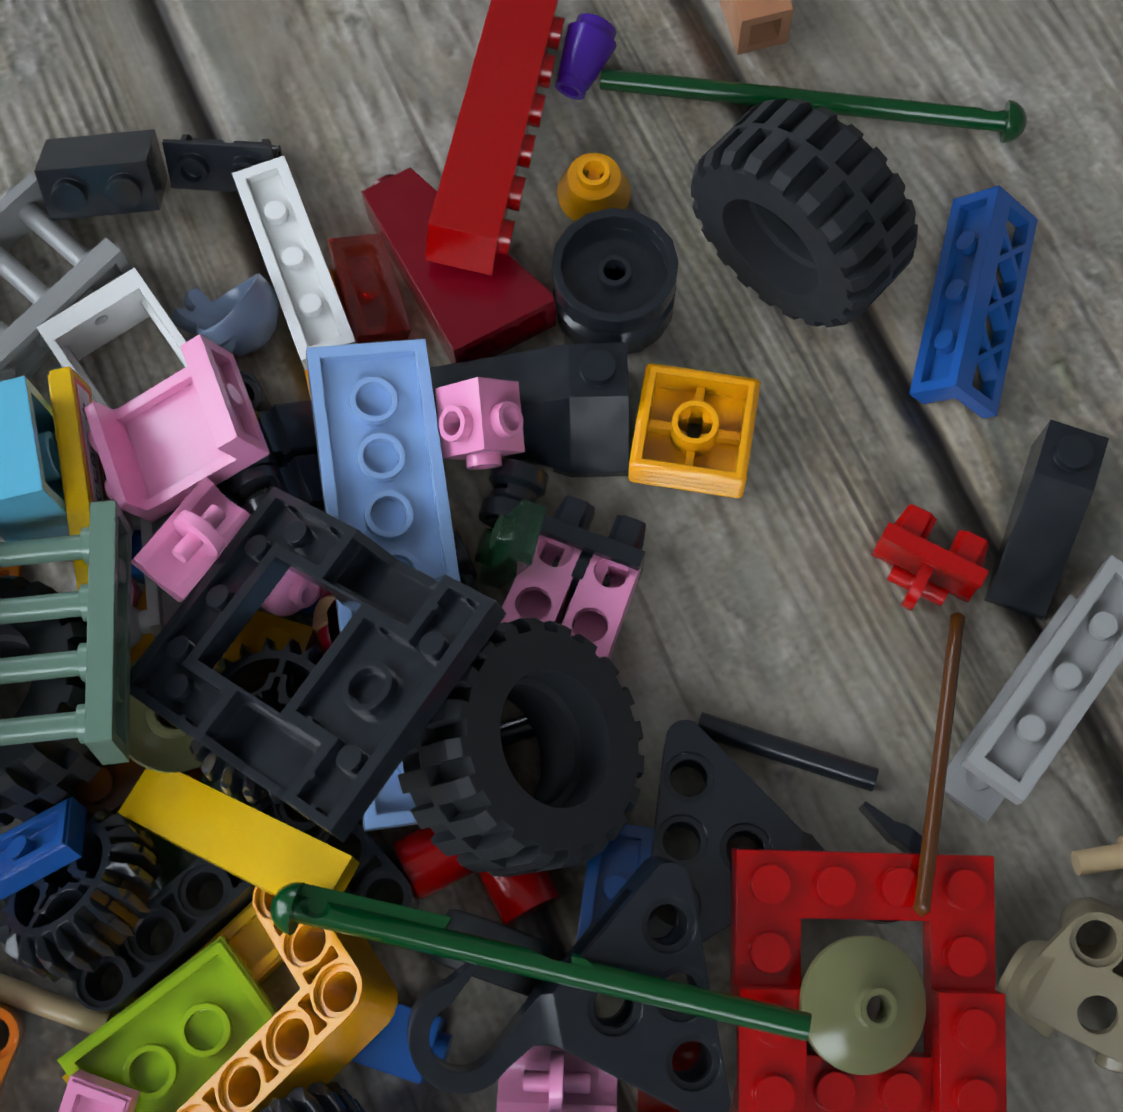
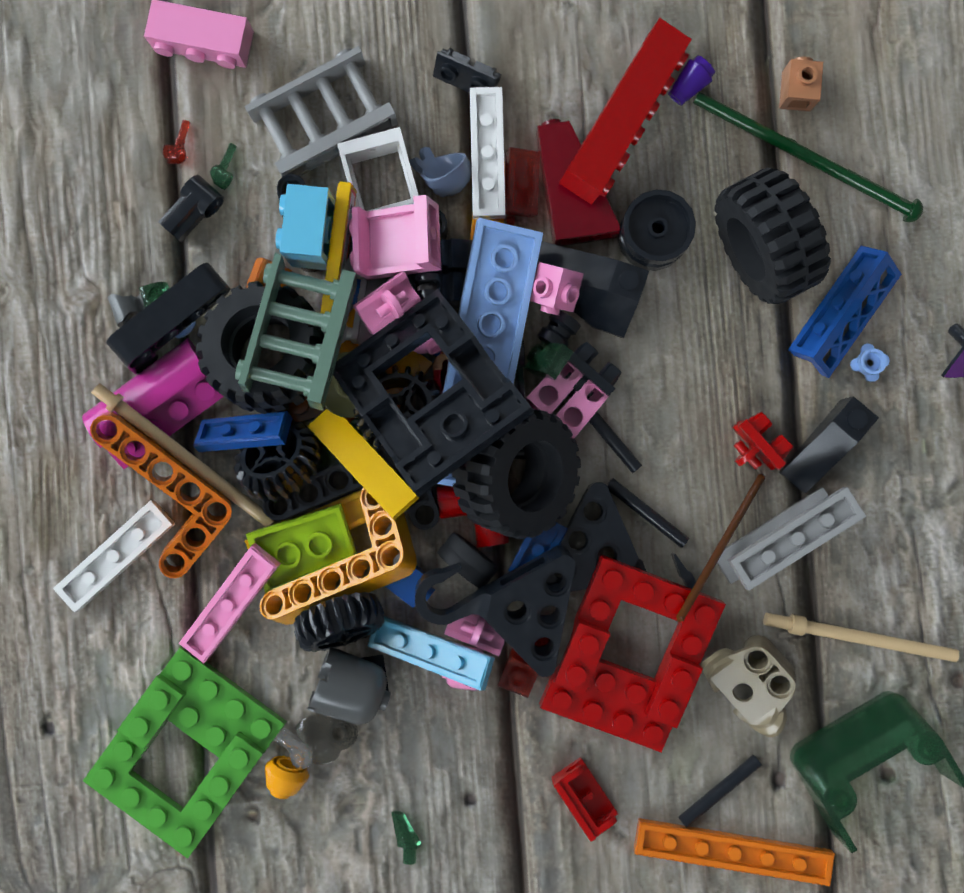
camera: 20 degrees right, 15 degrees up
black brick [34,129,168,220] -> none
dark green bar [271,882,812,1042] -> none
light orange cone [557,153,631,221] -> none
light orange brick [628,363,761,498] -> none
olive dish [799,935,926,1075] -> none
none -> black bar [589,412,642,473]
none -> light blue plate [850,343,890,382]

